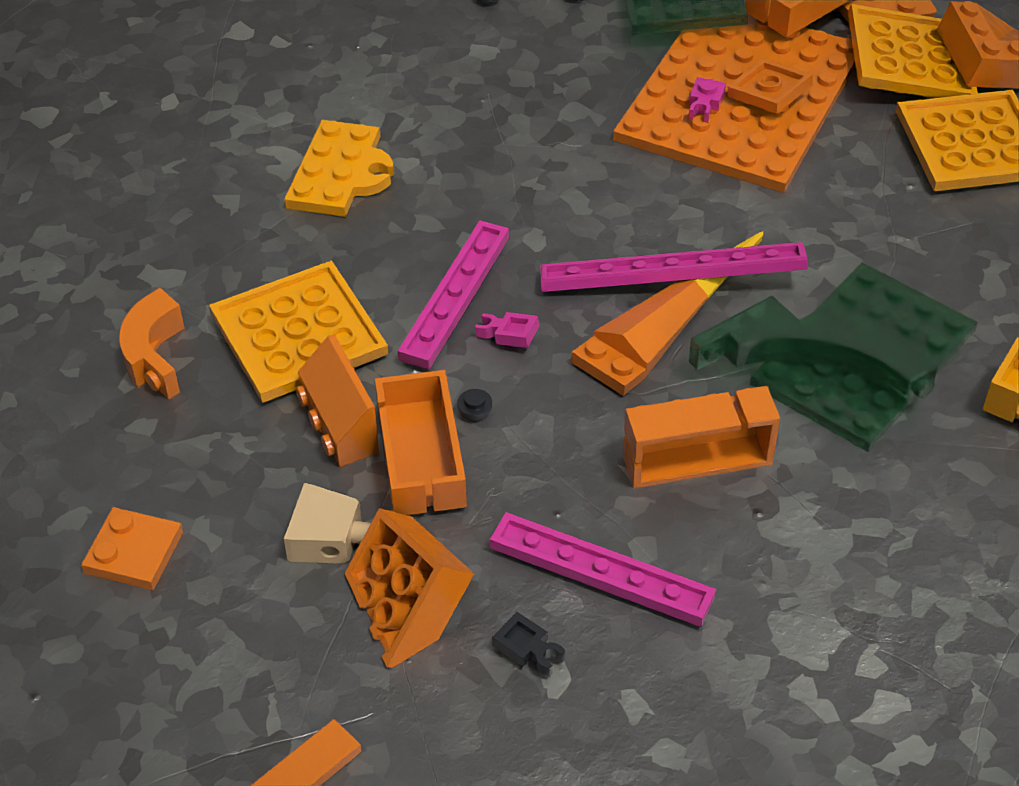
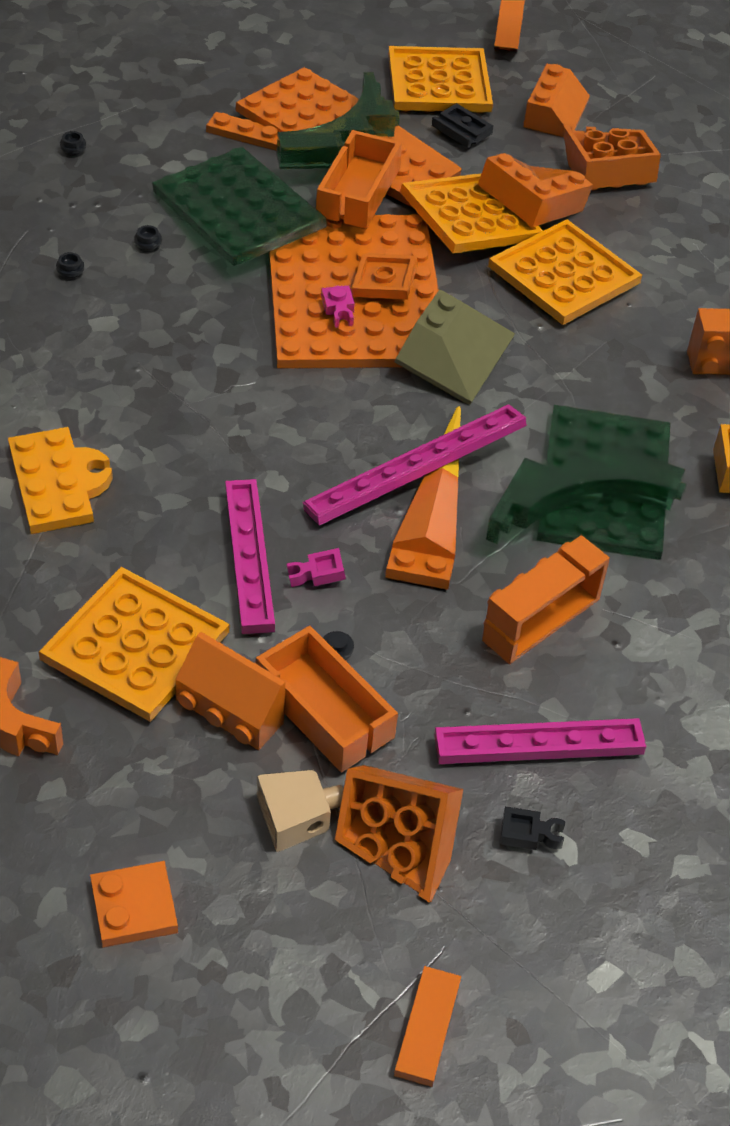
camera: 35 degrees left, 0 degrees up
none -> olive slope [395,289,515,405]

